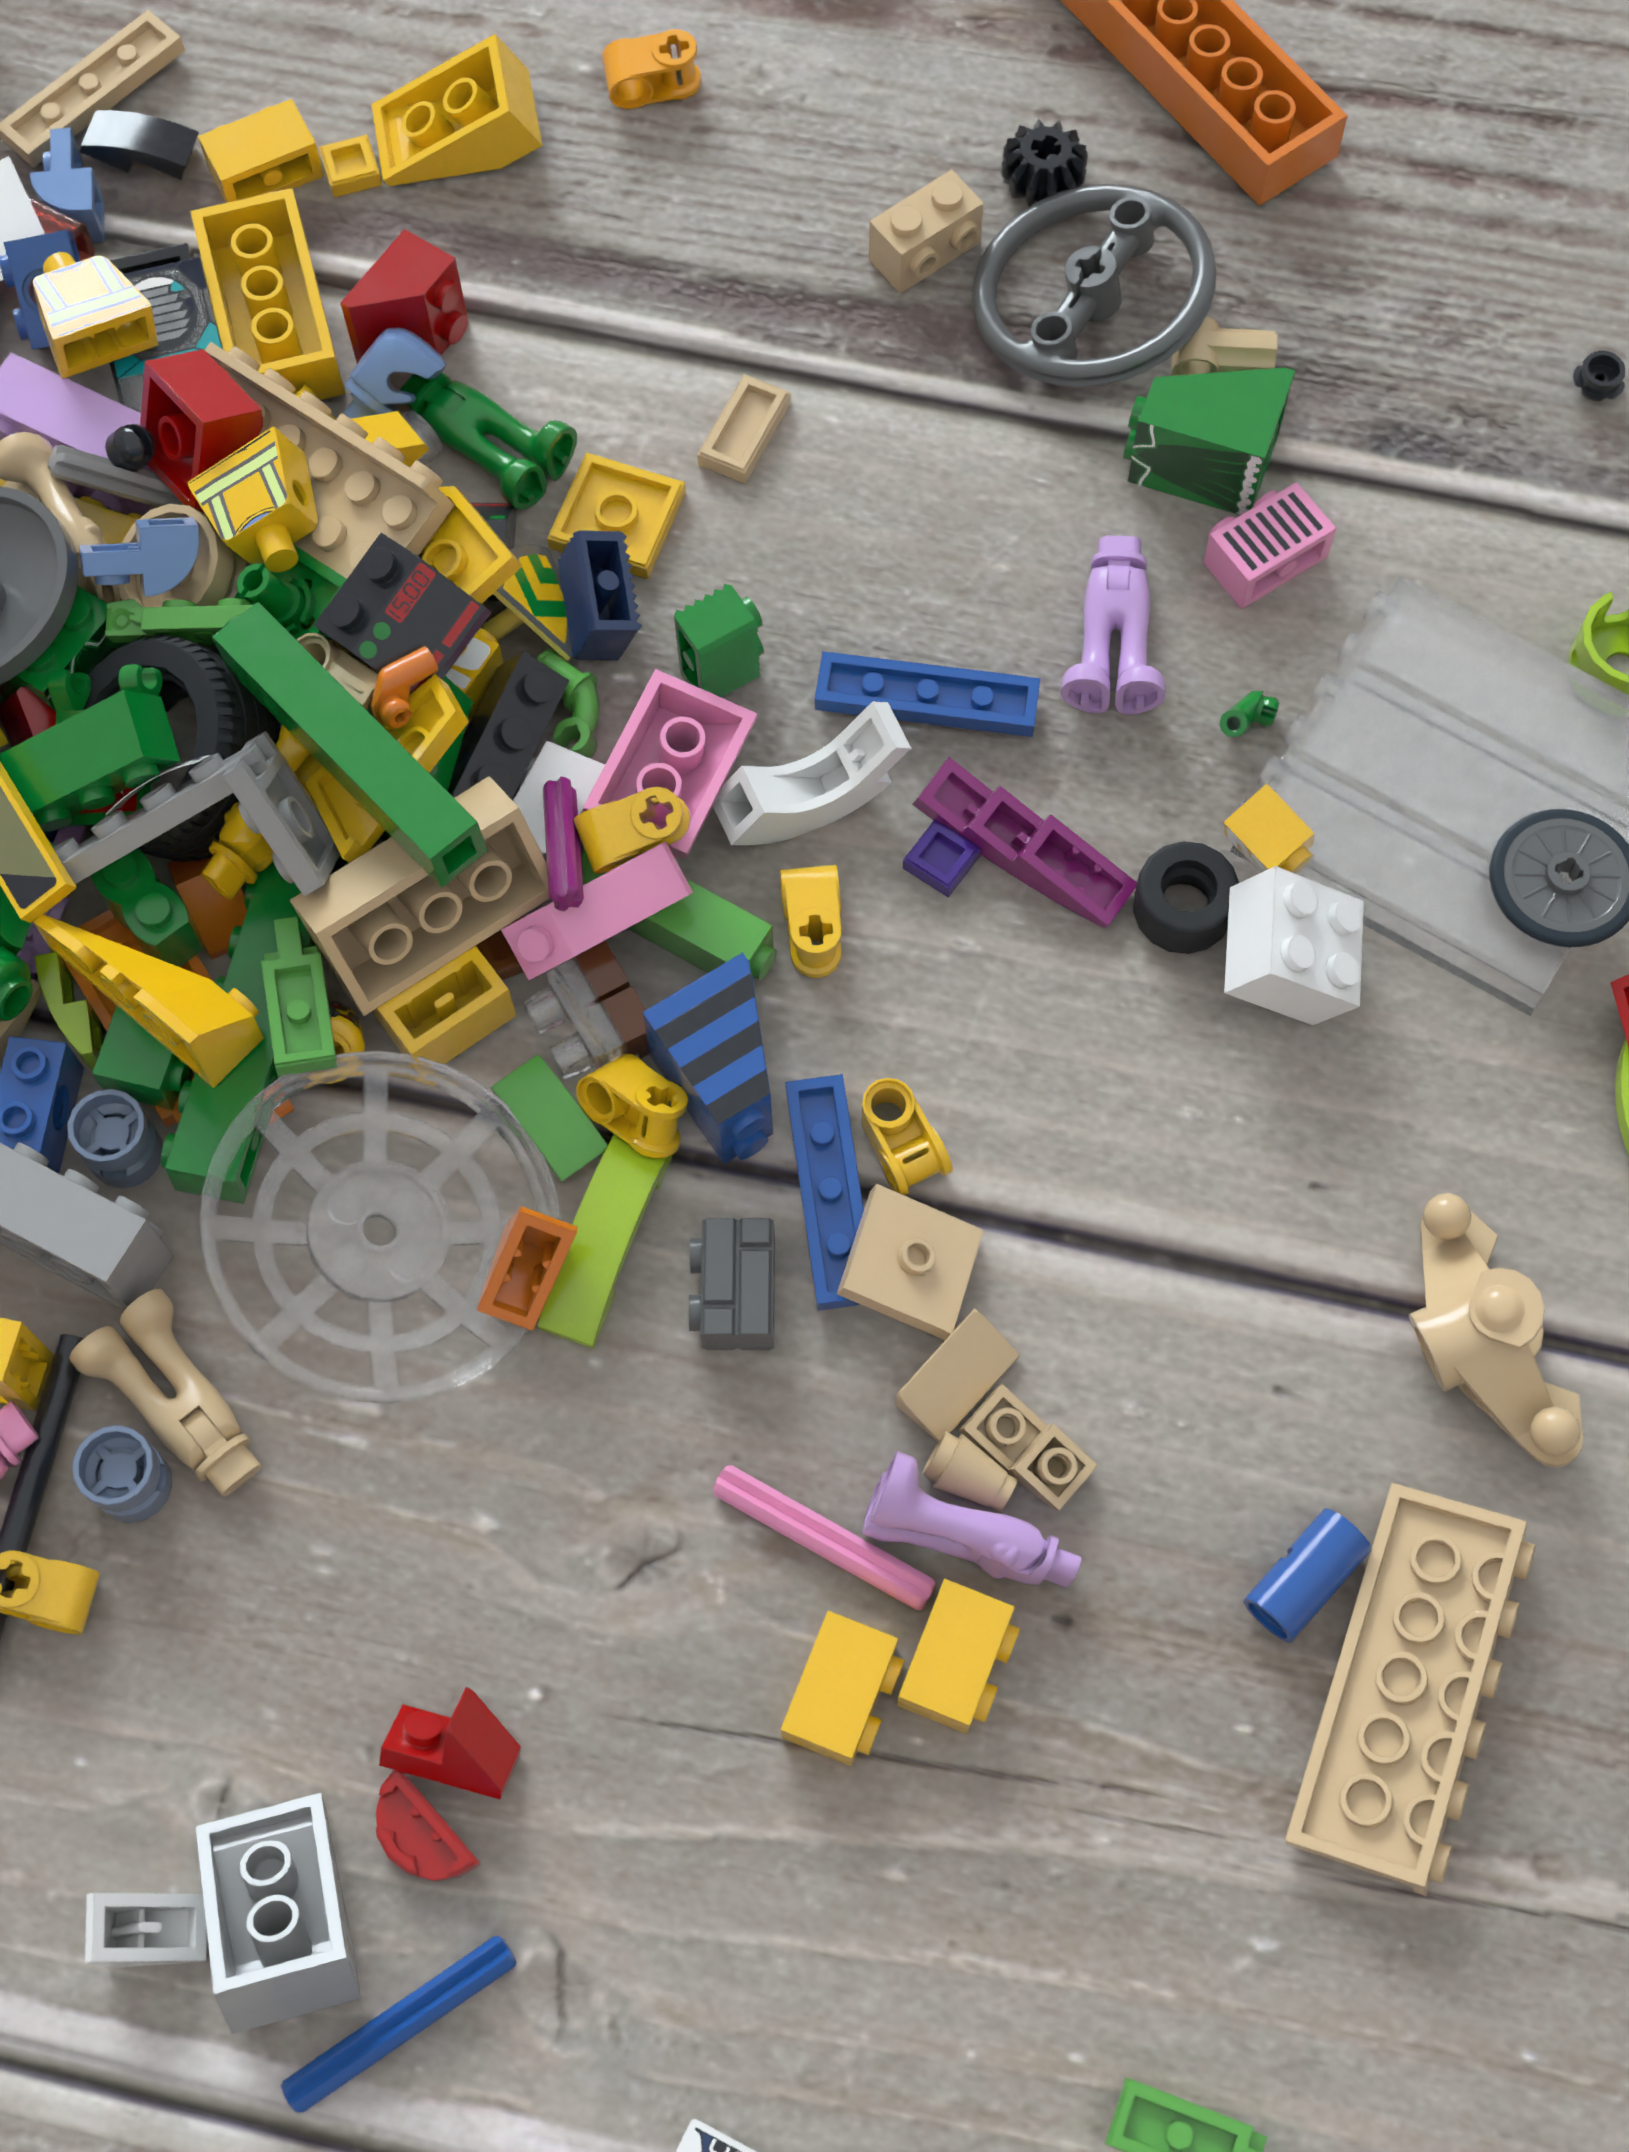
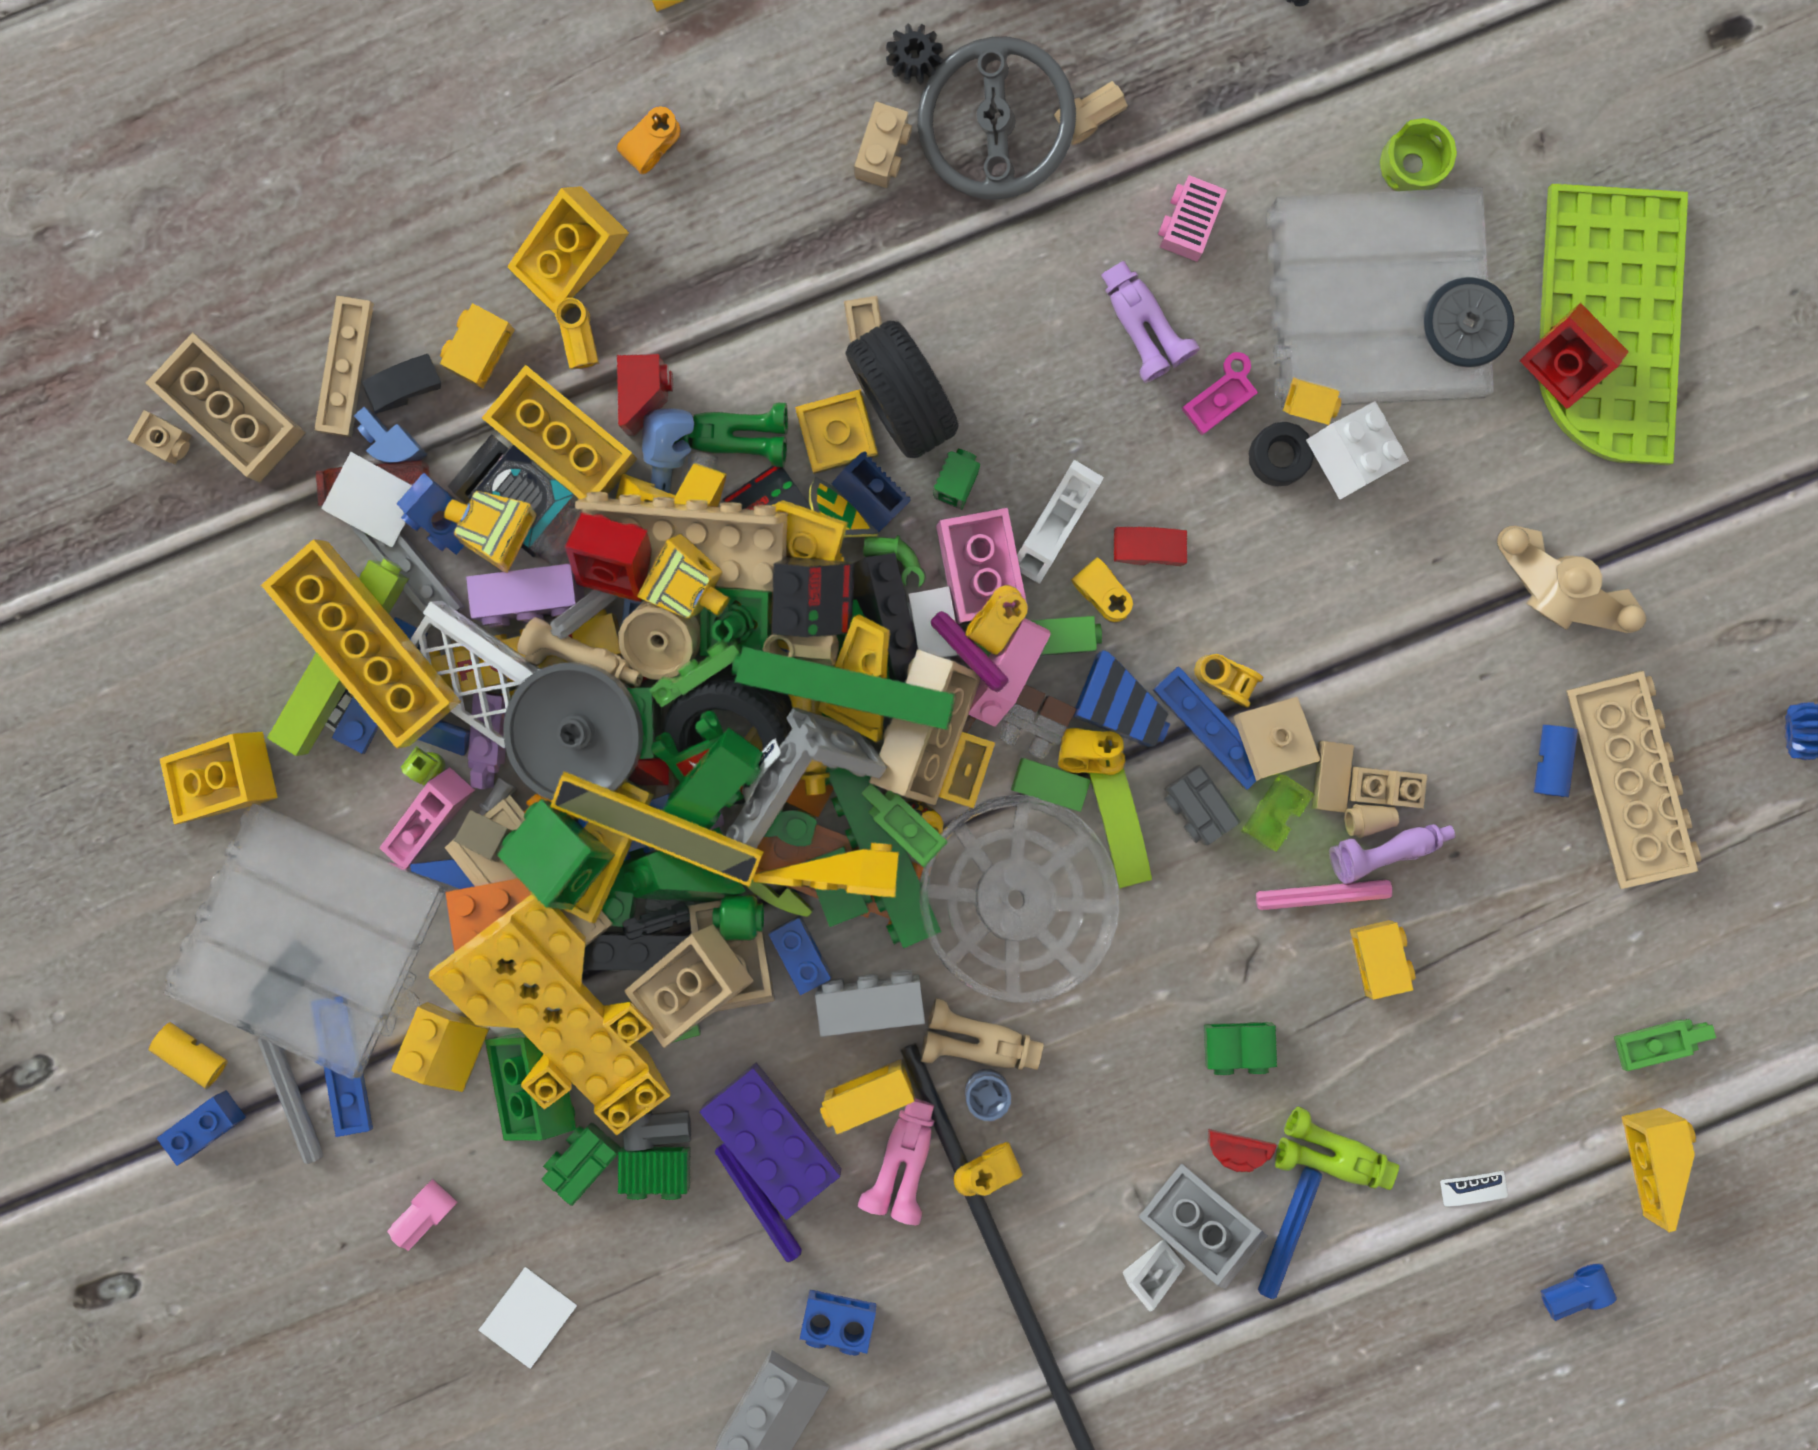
camera: 40 degrees left, 20 degrees up
sand blue wheel [67,1089,163,1188] -> none
medium blue brick [79,517,199,597] -> none
black hinge [105,424,156,472] -> none
yellow tile [319,135,382,198] -> none
orange arm [371,646,438,729] -> none
red slope [379,1687,521,1800] -> none
orange slope [477,1206,578,1331] -> none
blue plate [815,651,1041,737] -> none
yellow brick [897,1578,1020,1734] -> none
dark purple tile [903,819,981,898] -> none
magenta slope [912,757,1137,929] -> none
green slope [1123,367,1295,515] -> none
green arm [1219,691,1280,737] -> none
none -> yellow piece [555,298,599,370]
none -> black tyre [845,320,959,458]
none -> red slope [1114,527,1187,567]
none -> dark pink hinge [1182,352,1258,435]
none -> green brick [1204,1022,1277,1075]
none -> clear neon green brick [1241,775,1314,852]
none -> lime piece [1275,1106,1399,1190]

